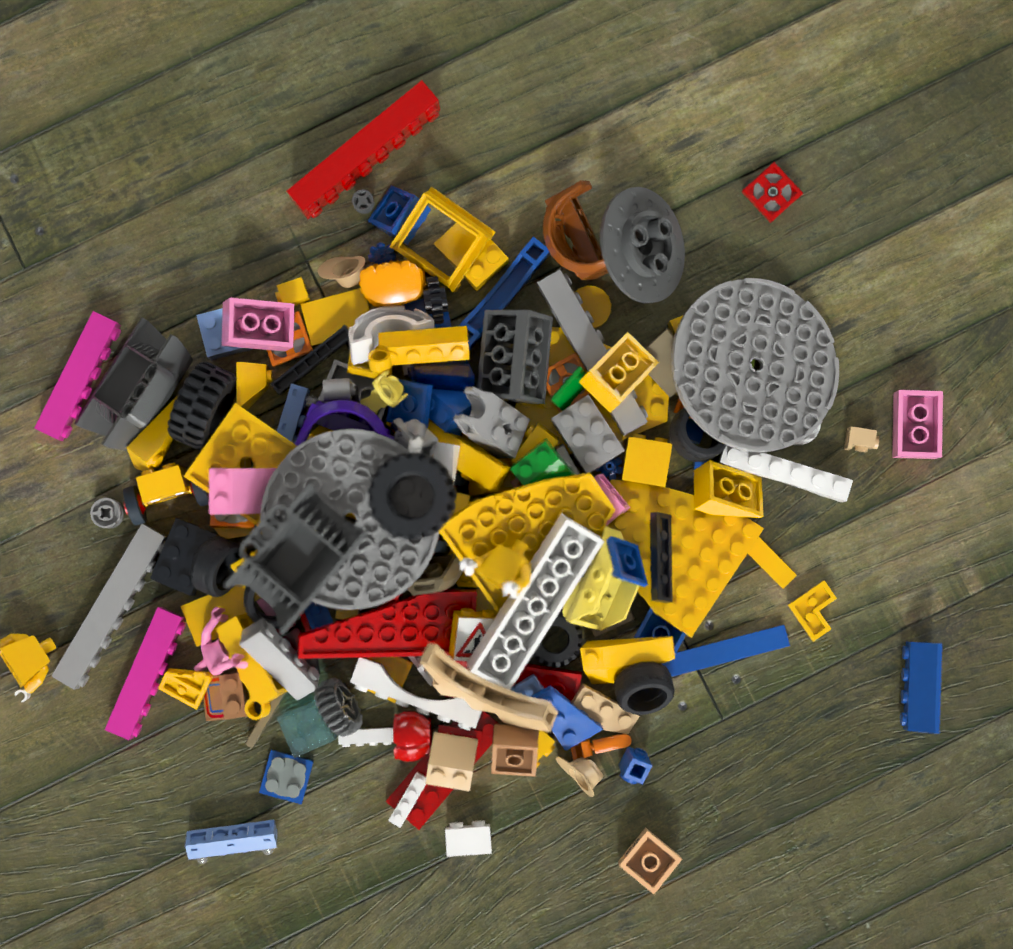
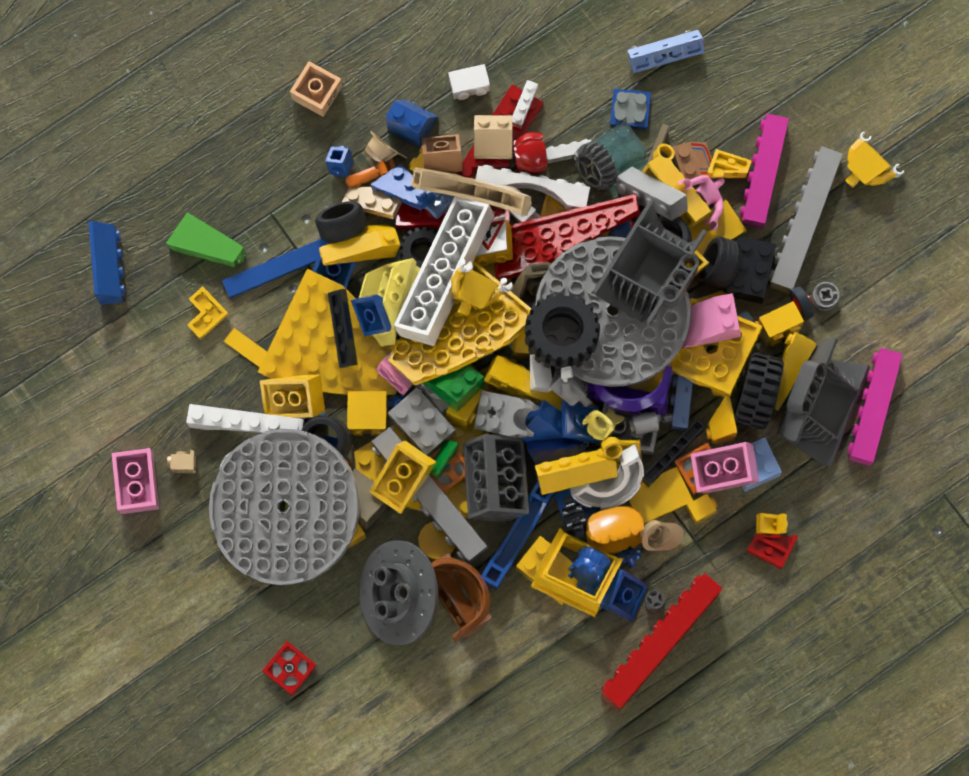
camera: 170 degrees right, 10 degrees down
none -> bright green slope [166,212,246,268]
none -> blue slope [386,100,438,148]
none -> blue hair [568,547,612,595]
none -> red wing [747,533,798,570]
none -> yellow bracket [756,513,788,535]

